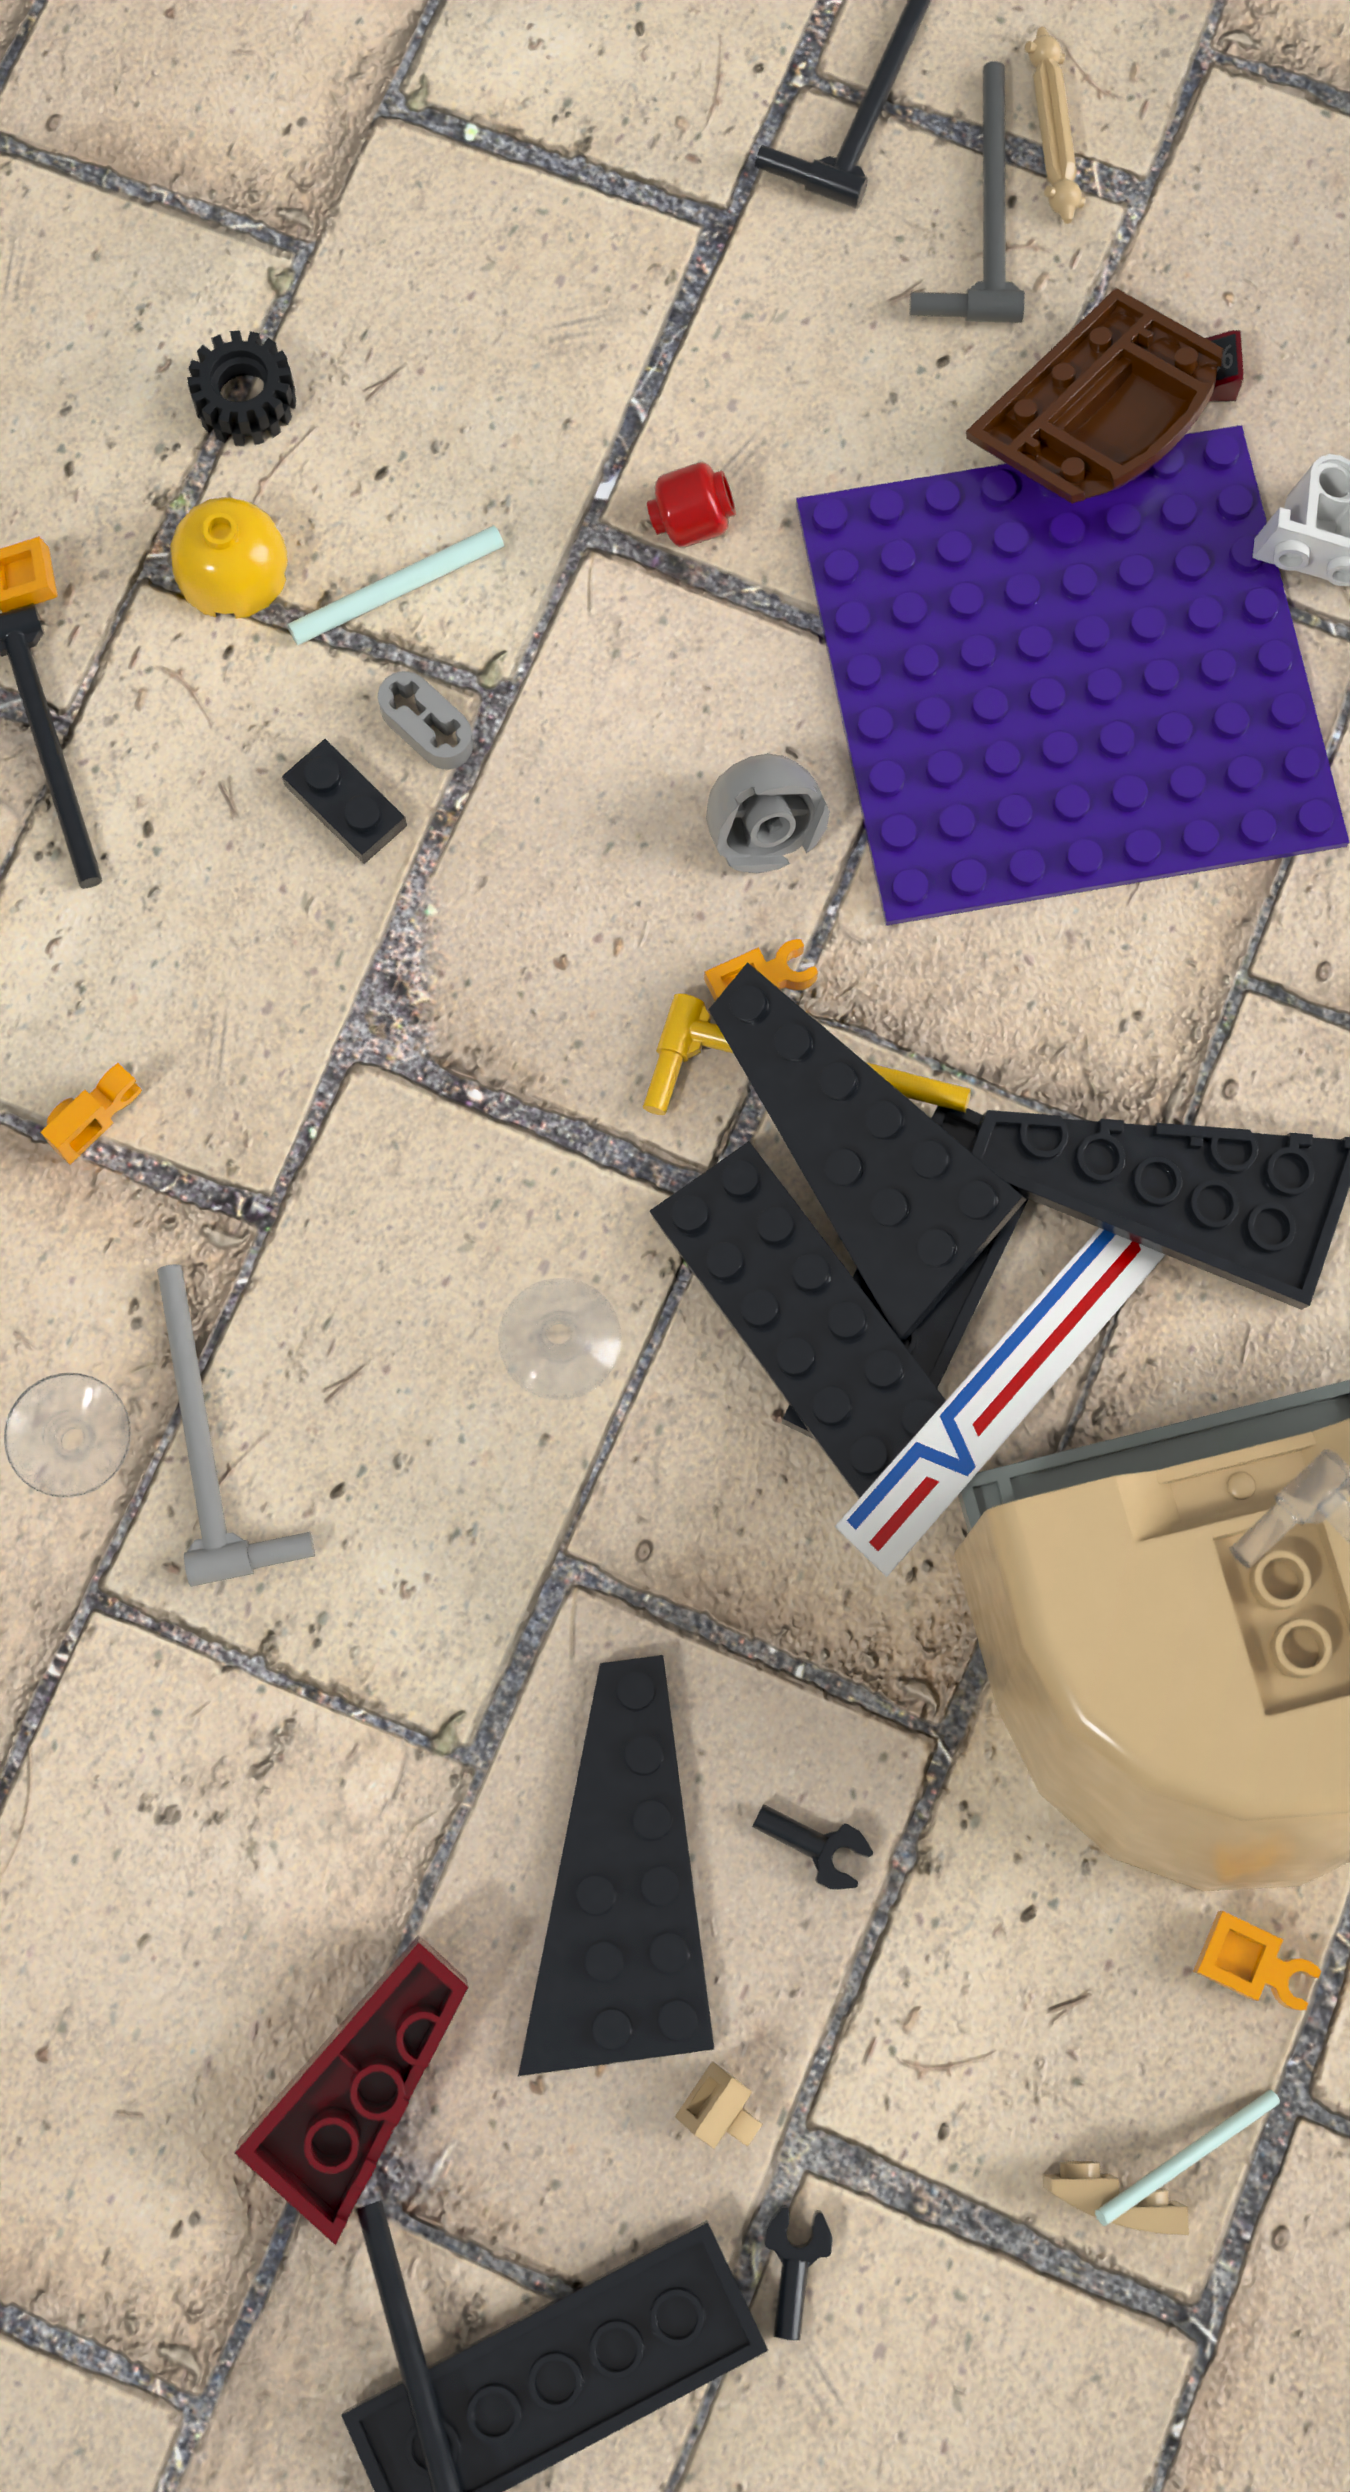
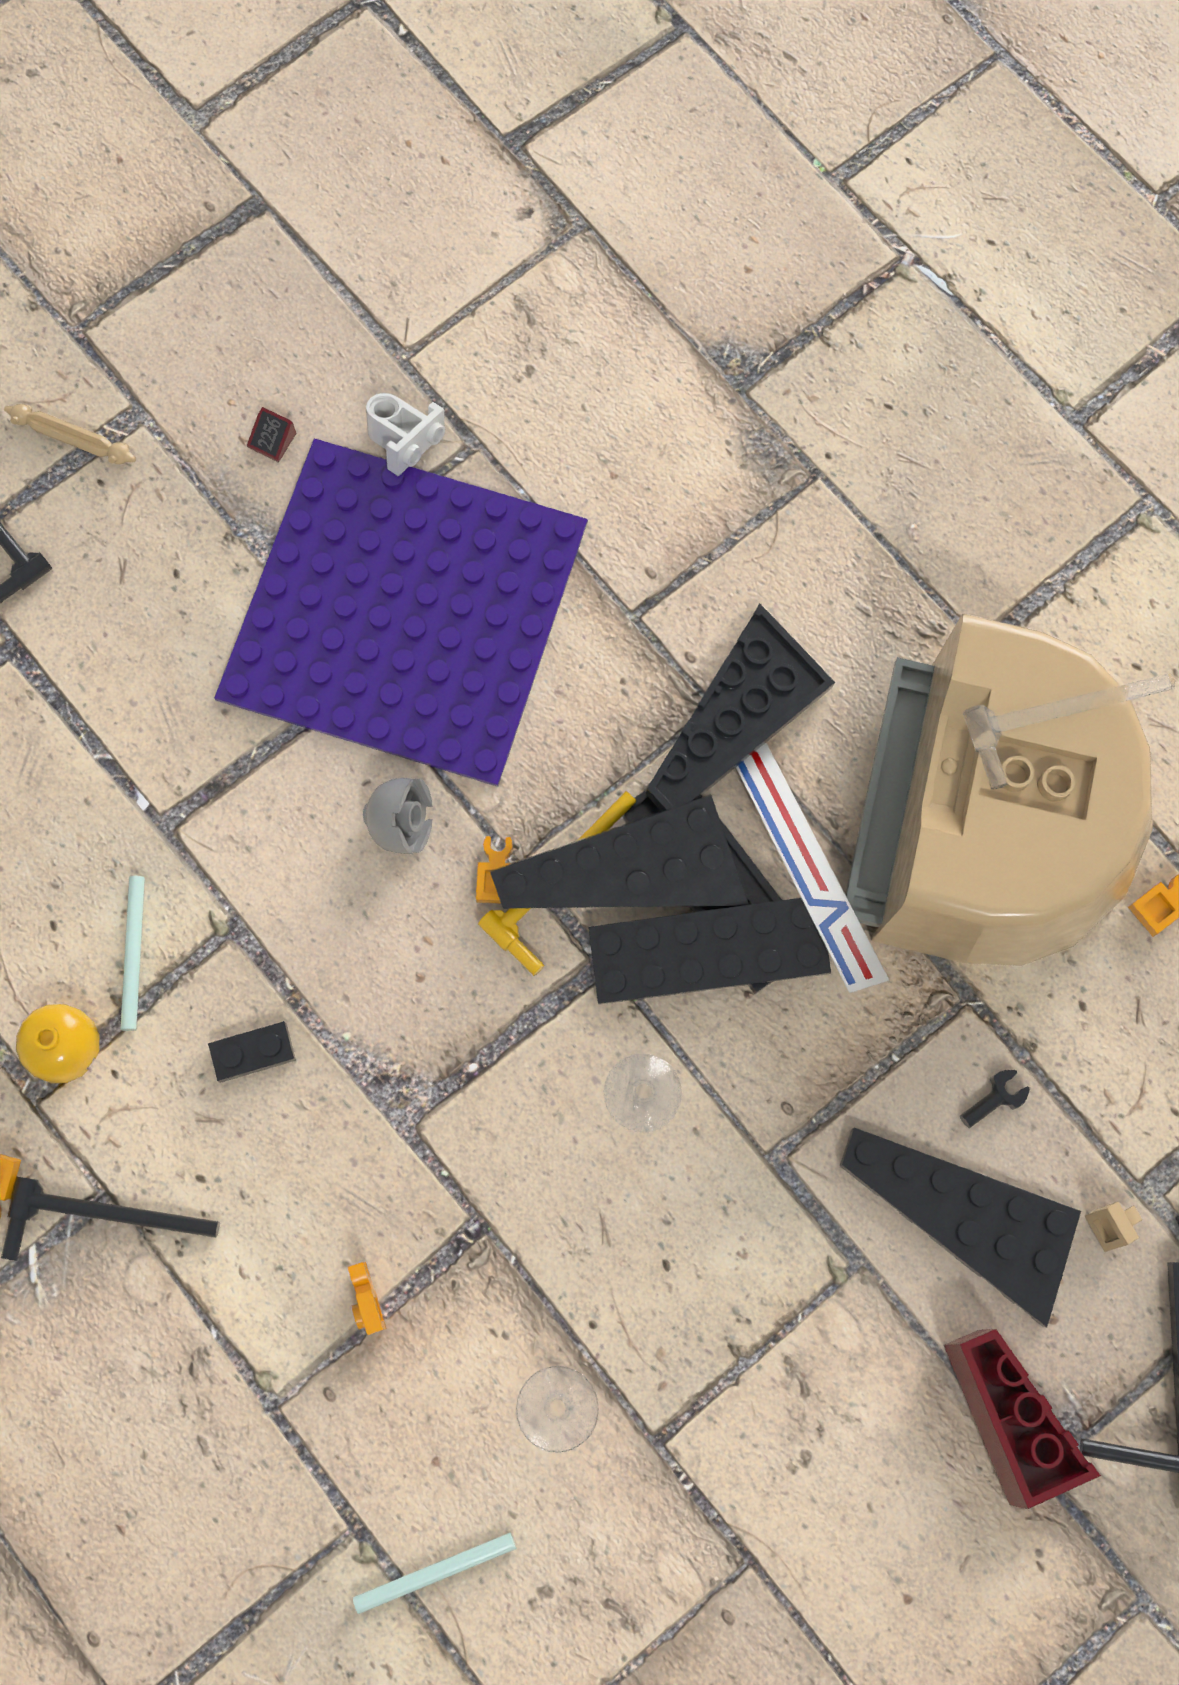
camera: 65 degrees left, 0 degrees up
light grey bar [157,1264,315,1587] -> none
light grey beam [378,671,474,770] -> none
red head [647,462,736,548] -> none
dark grey bar [909,61,1025,323] -> none
reddish brown slope [966,288,1223,503] -> none

